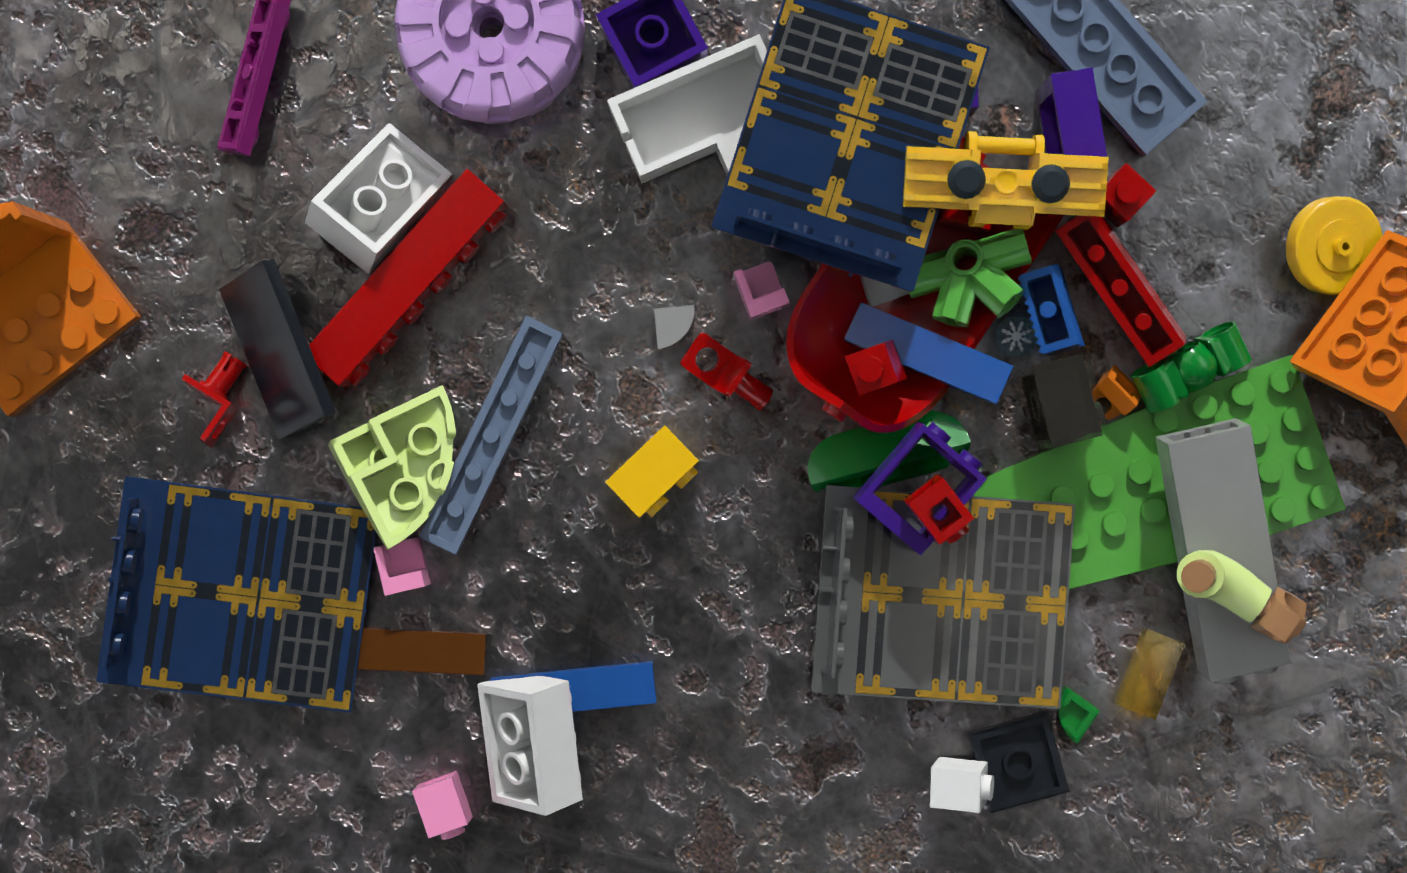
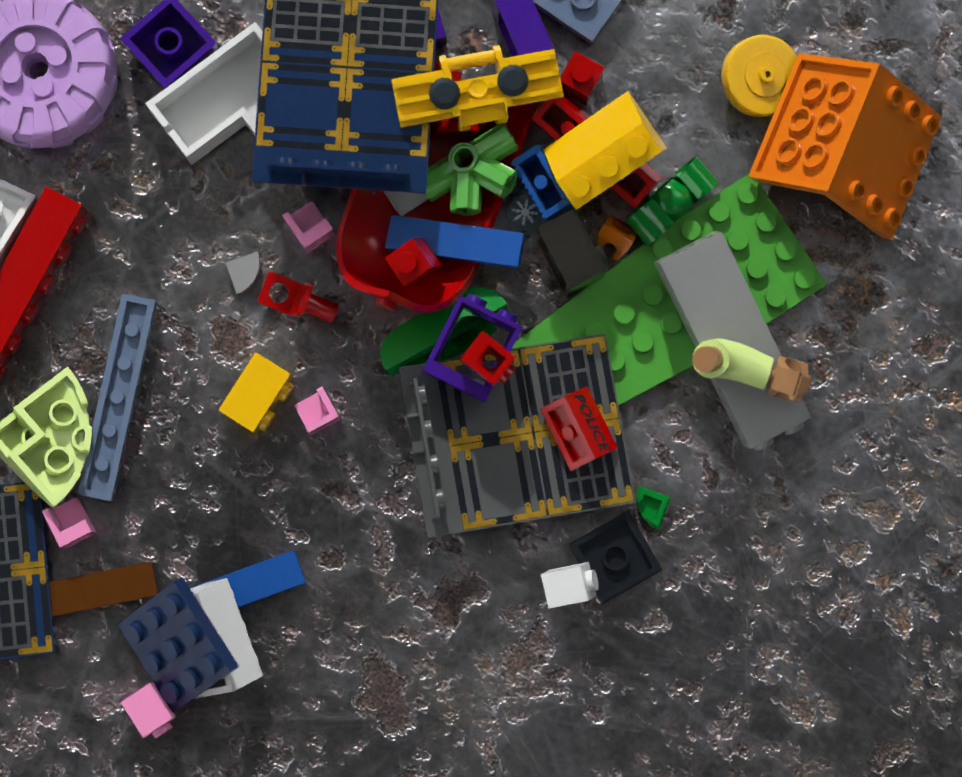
camera: 15 degrees left, 5 degrees down
clear yellow plate [1114,627,1185,720] -> none
none -> dark blue plate [118,577,239,712]
none -> bright pink panel [294,387,341,436]
none -> red panel [540,387,618,471]
none -> yellow slope [543,91,667,210]

